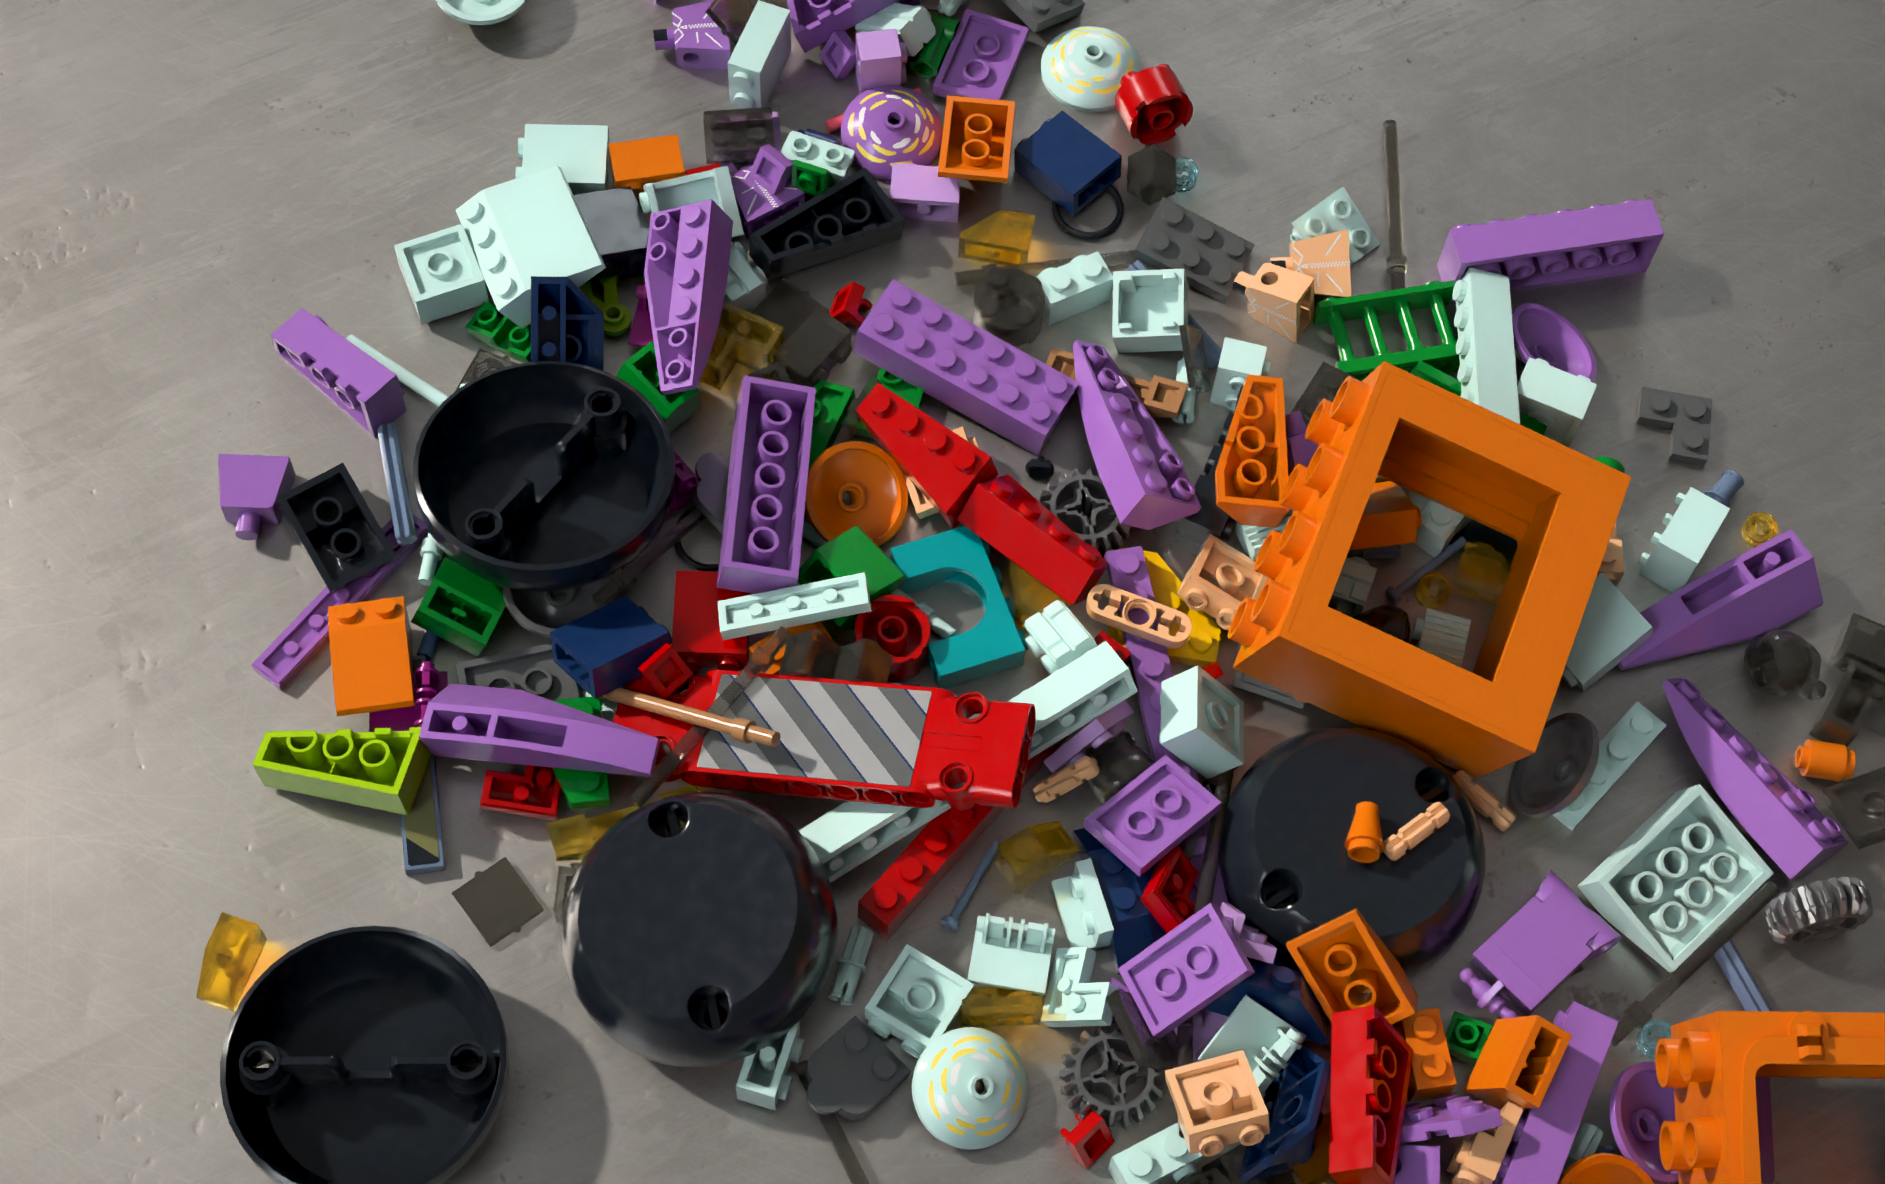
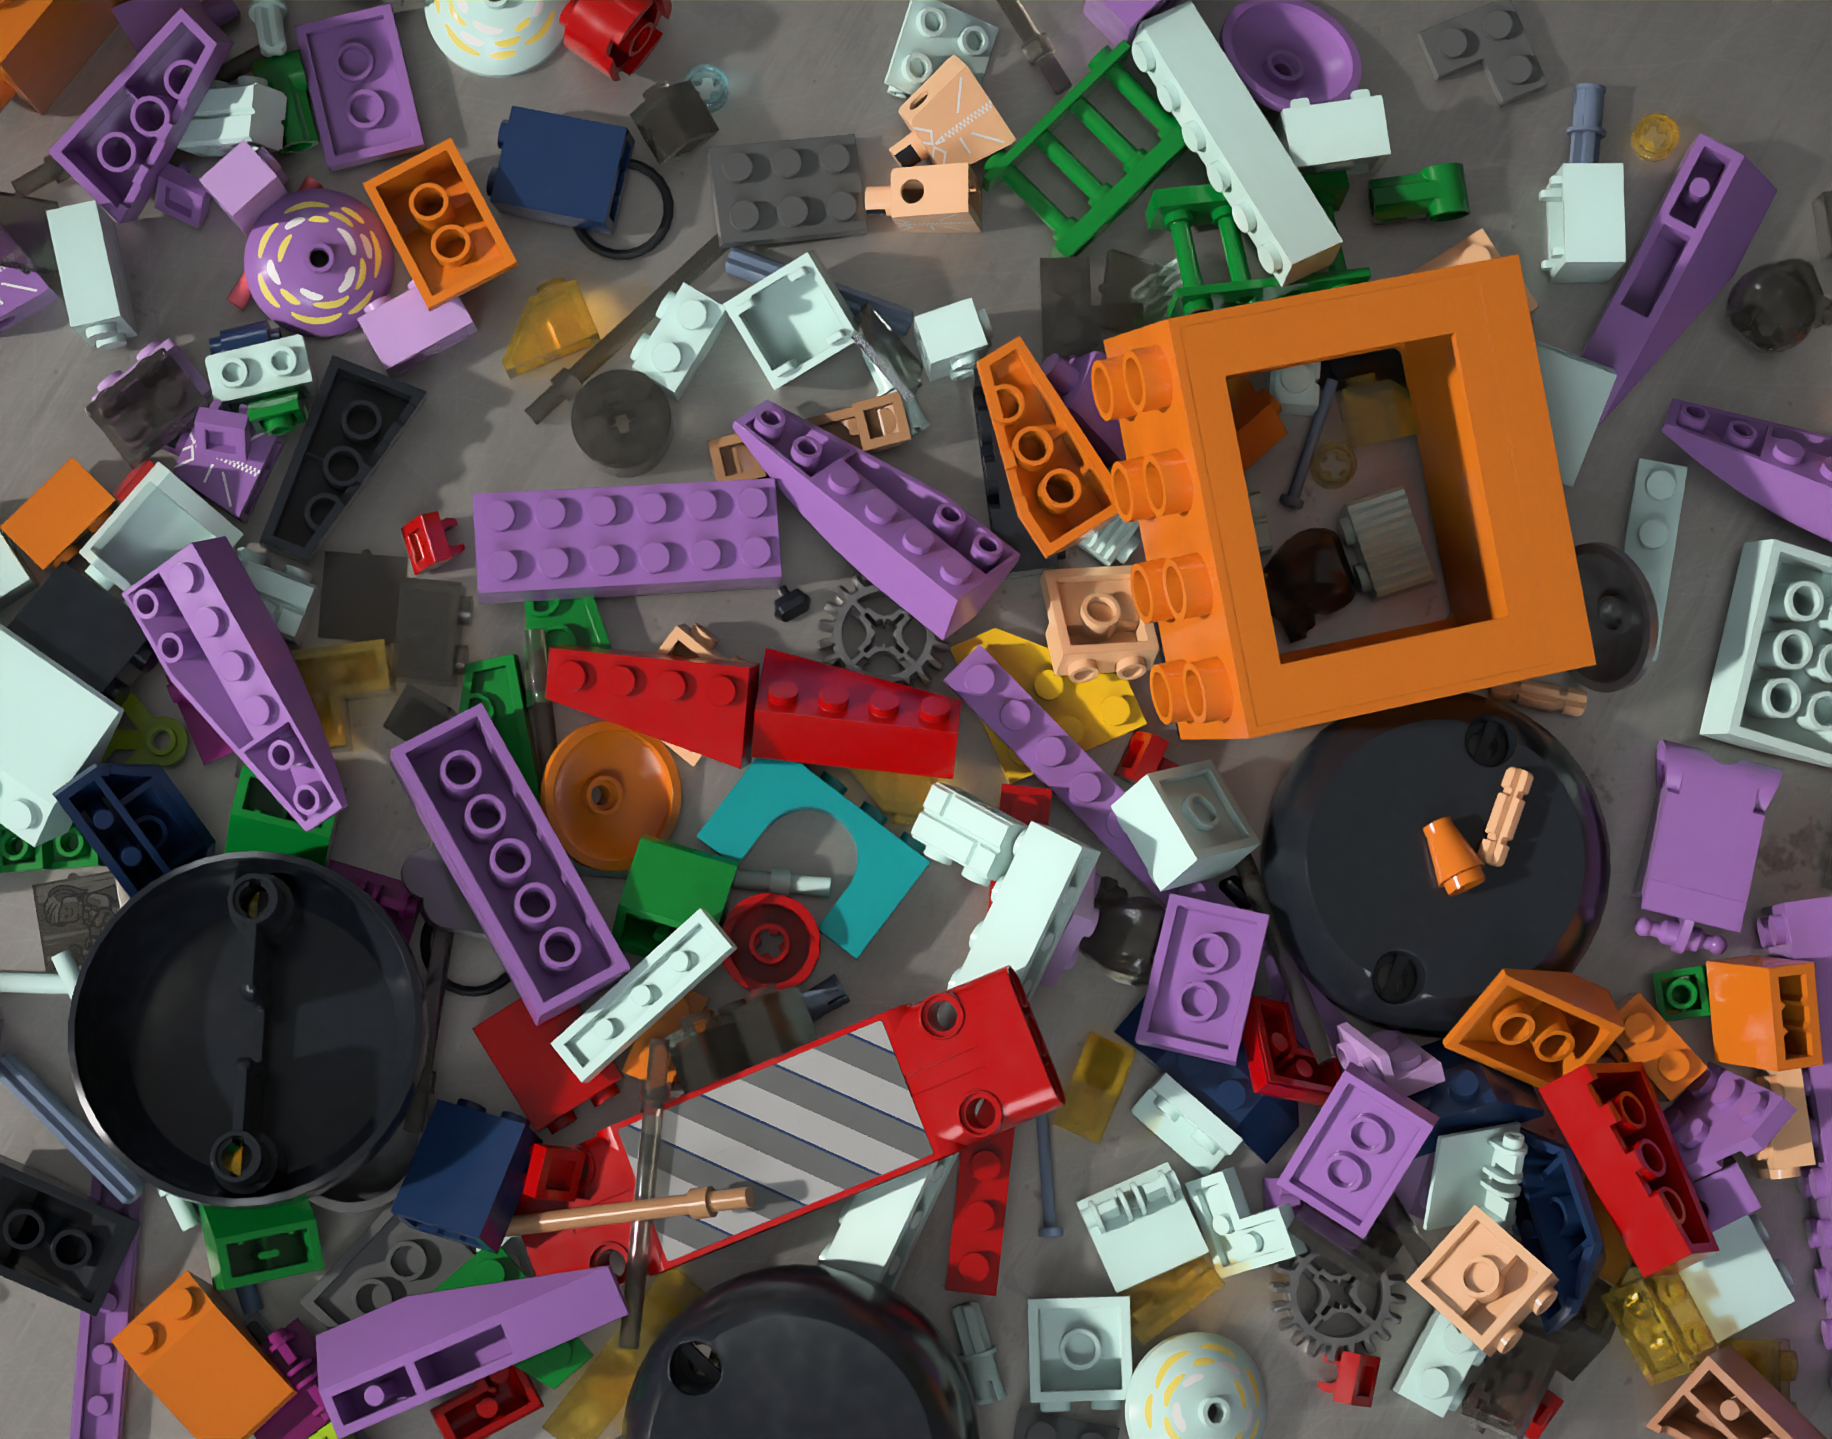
camera: 35 degrees left, 20 degrees up
light nougat axle [1033,756,1100,803] -> none
light nougat beam [1086,584,1192,649] -> none

